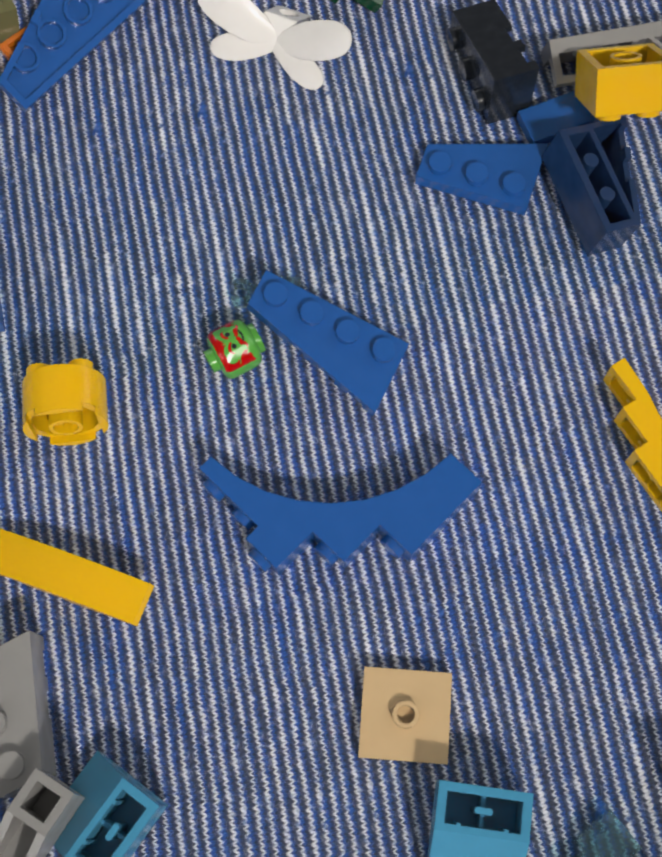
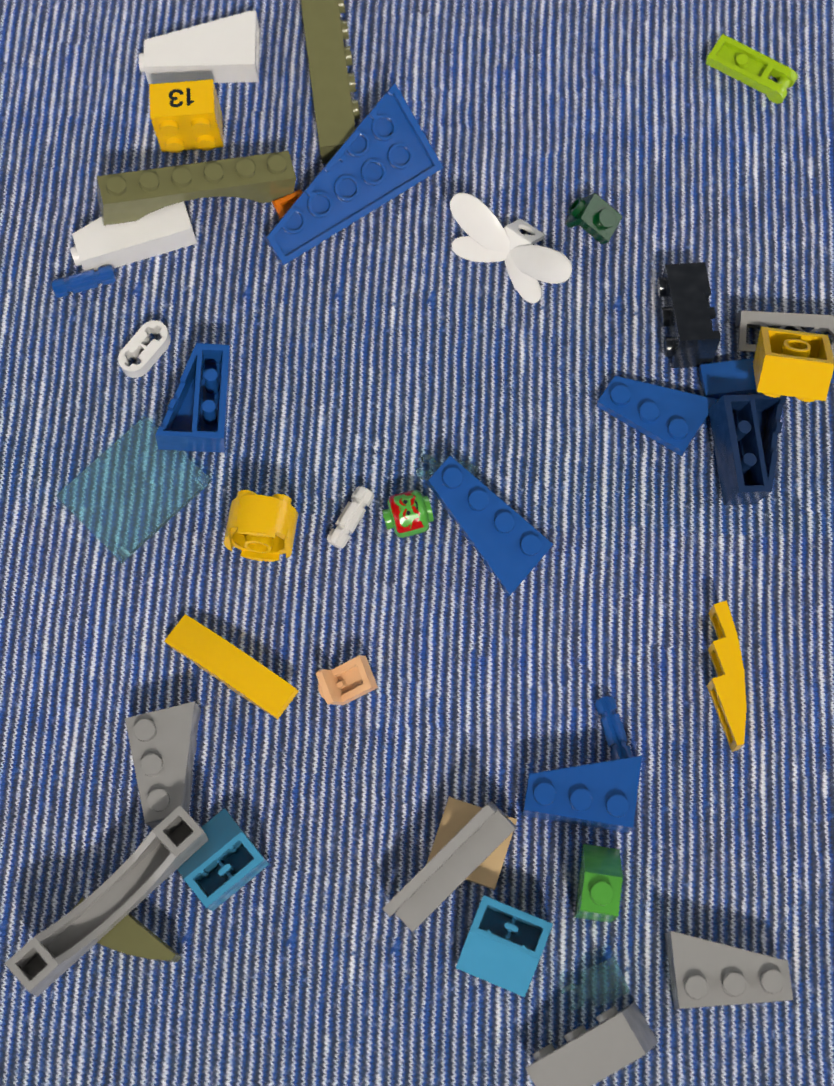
camera: 15 degrees right, 0 degrees up
blue arch [199,453,482,575] -> none
none -> light nougat bracket [316,655,378,705]
none -> white axle [327,486,374,548]
none -> light grey fence [382,801,517,932]
none -> blue wedge [522,756,642,833]
none -> bright green slope [574,844,623,923]
none -> blue axle [595,696,633,760]

